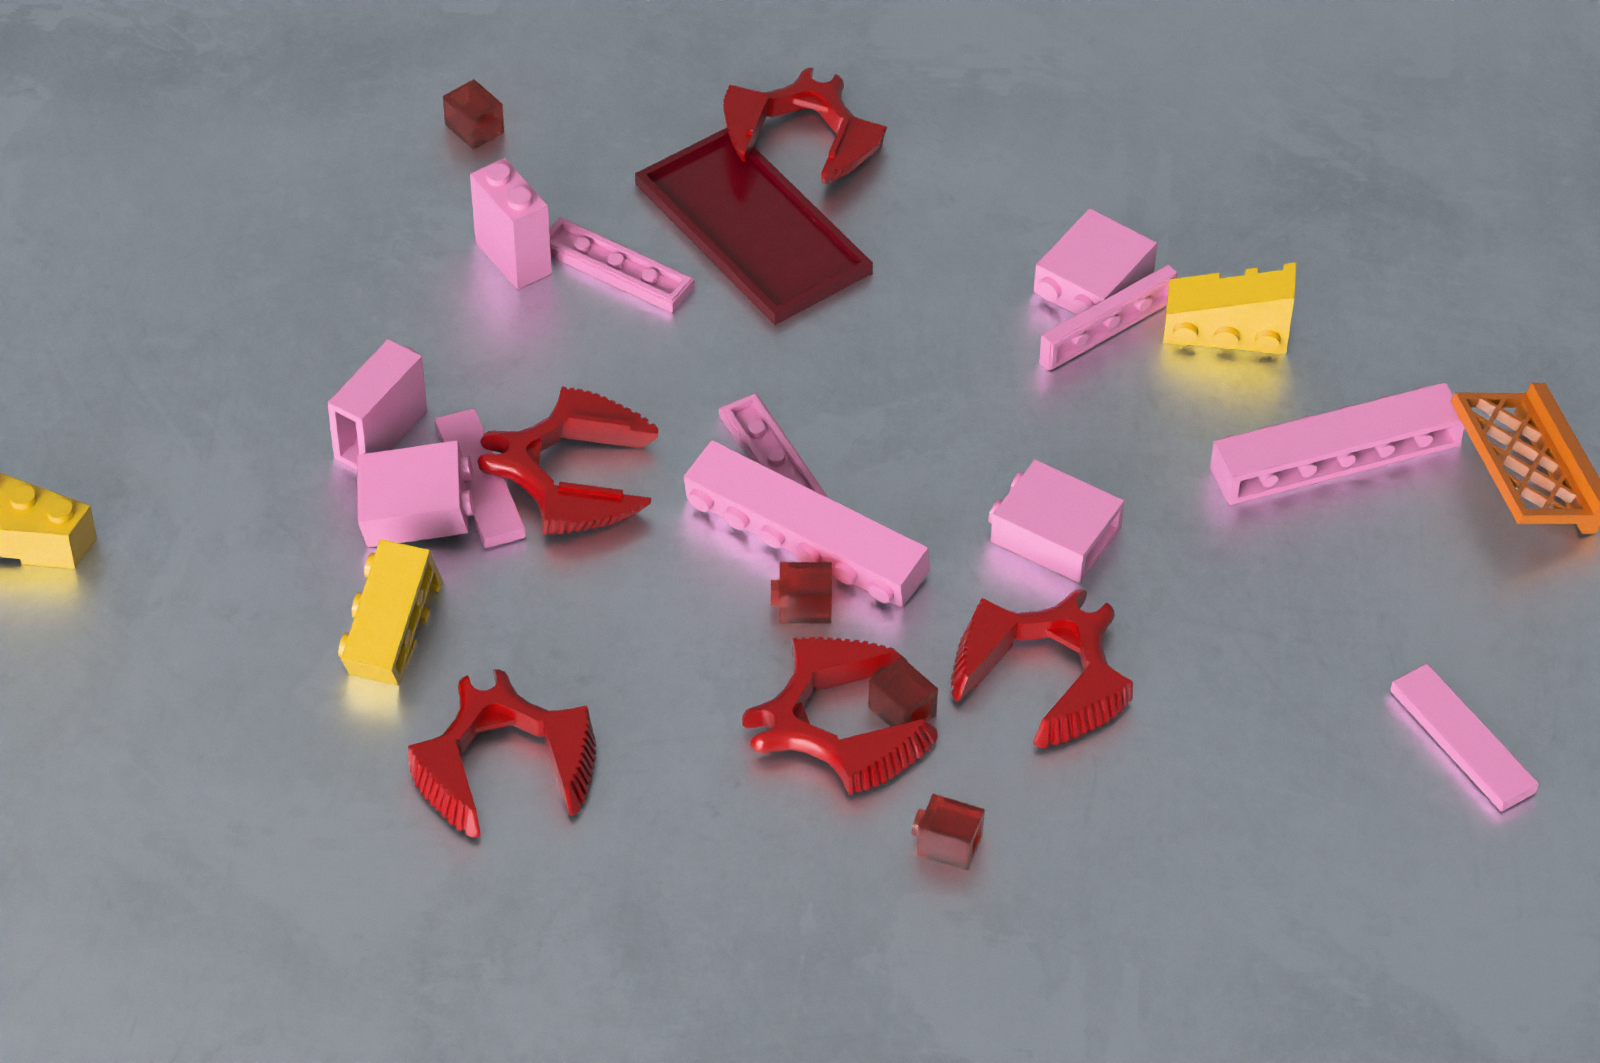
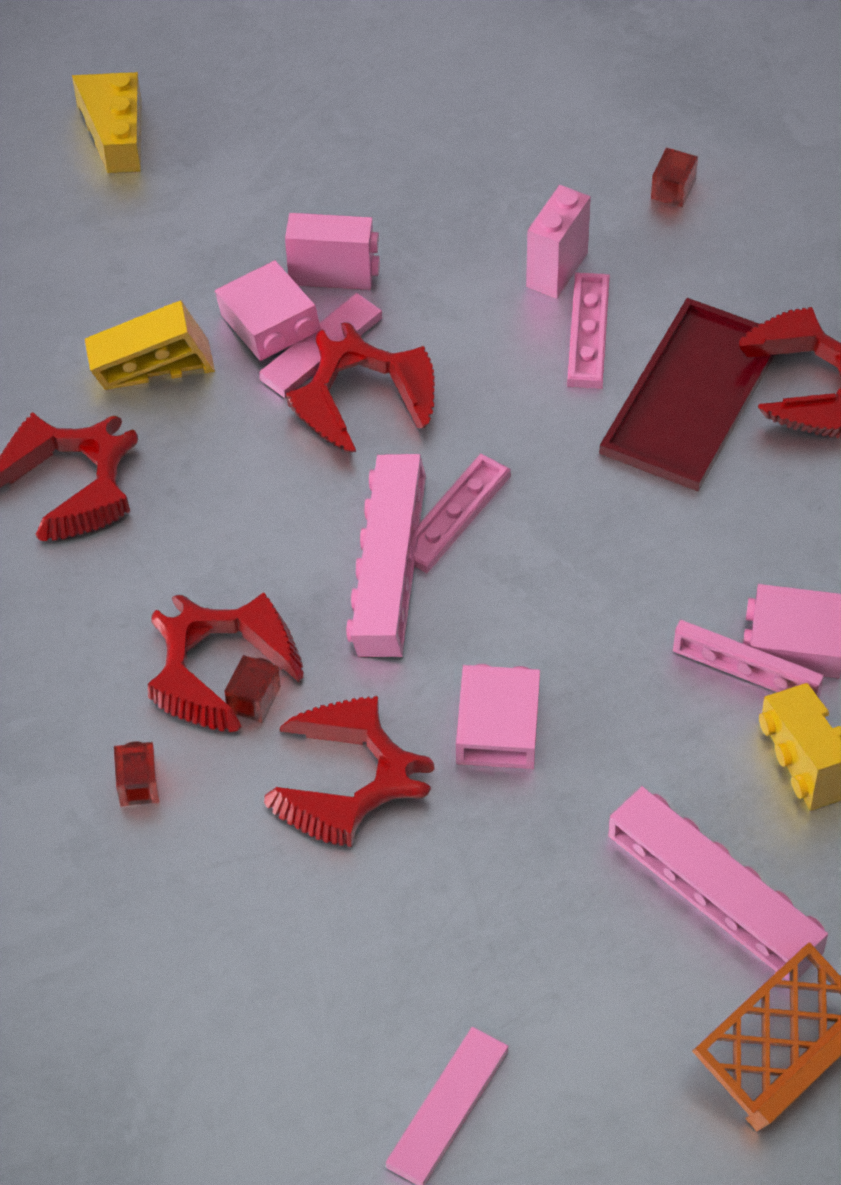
camera: 65 degrees right, 5 degrees up
clear red brick [771,562,832,623] -> none

